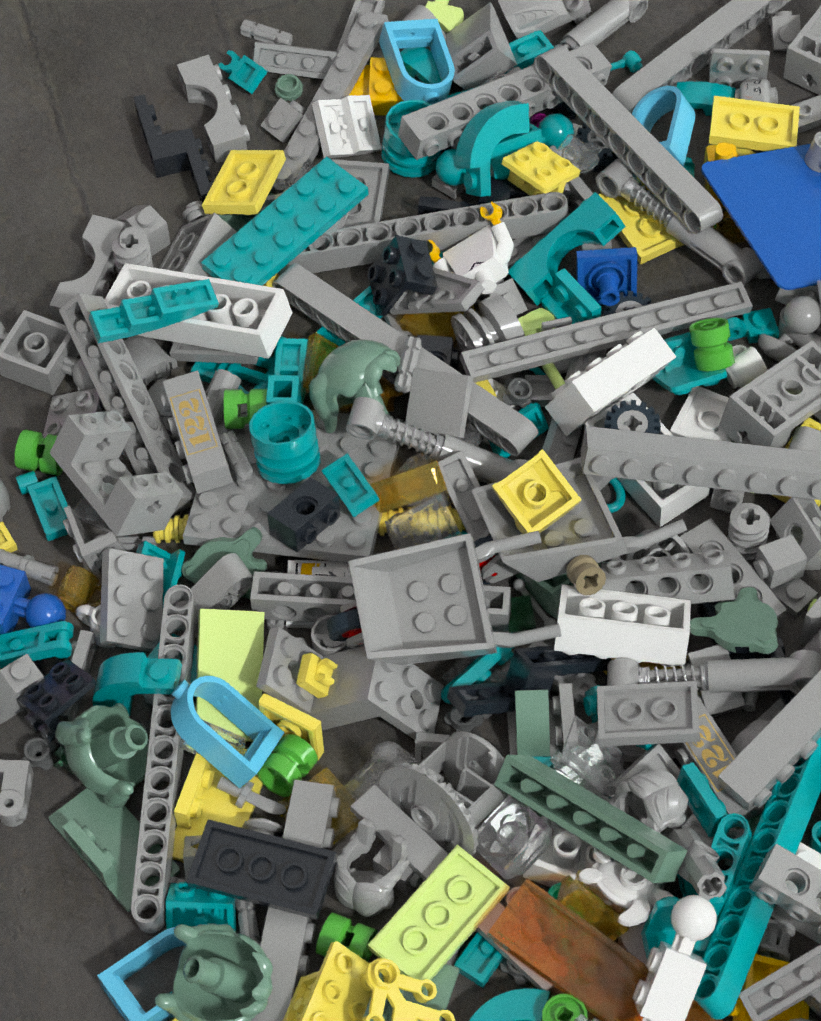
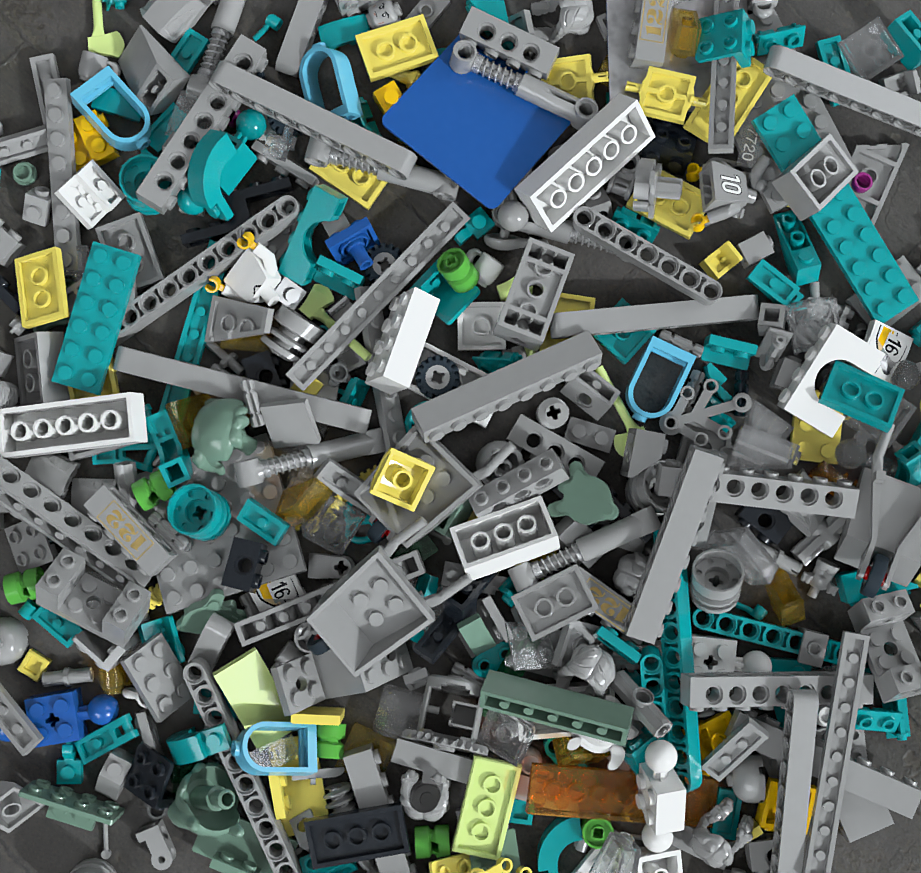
camera: 30 degrees left, 30 degrees up
teal slope [88,279,219,344] -> none
light yellow tile [296,653,338,698] -> none
black bracket [367,235,438,316] -> none
light yellow bracket [502,141,581,196] -> none
dark tan wheel [566,555,606,595] -> none
light grey brick [754,535,808,589] -> none

